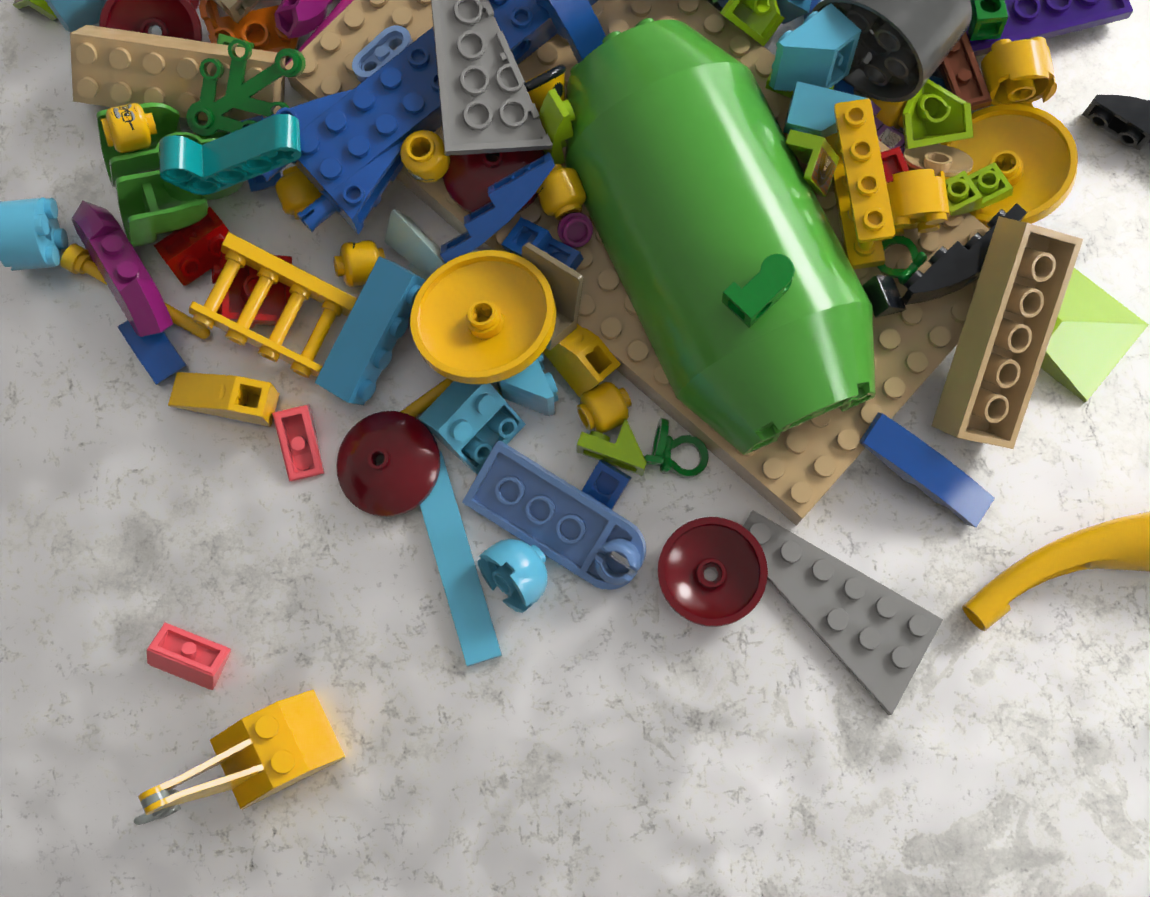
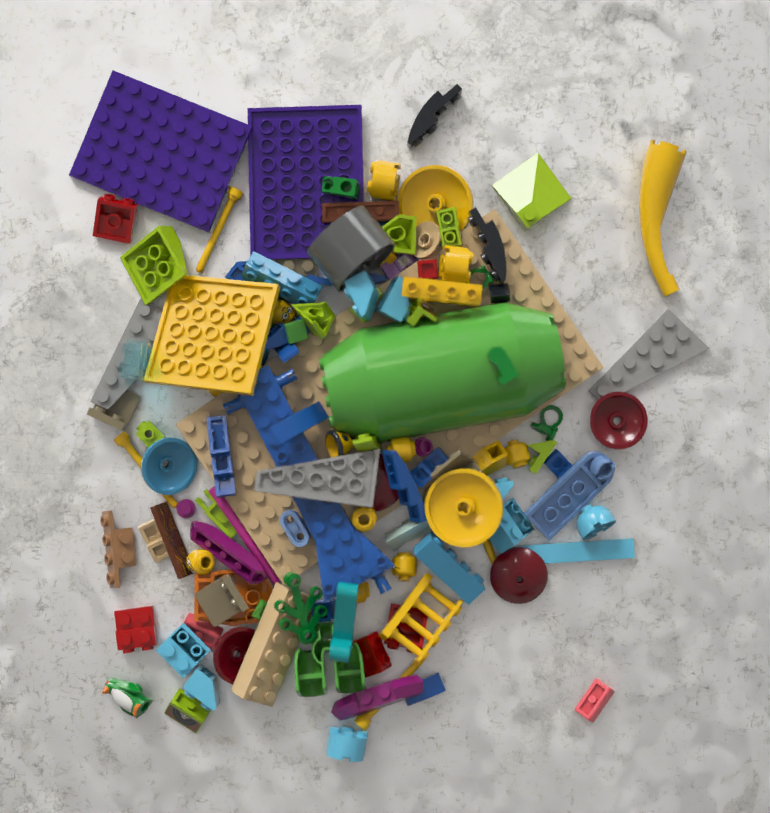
camera: 80 degrees left, 10 degrees up
yellow head [101,103,157,153] -> none
yellow slope [134,689,345,825] -> none
yellow slope [168,372,280,427] -> none
coral slope [272,404,324,482] -> none
blue slope [859,412,995,527] -> none
tan brick [931,216,1083,449] -> none

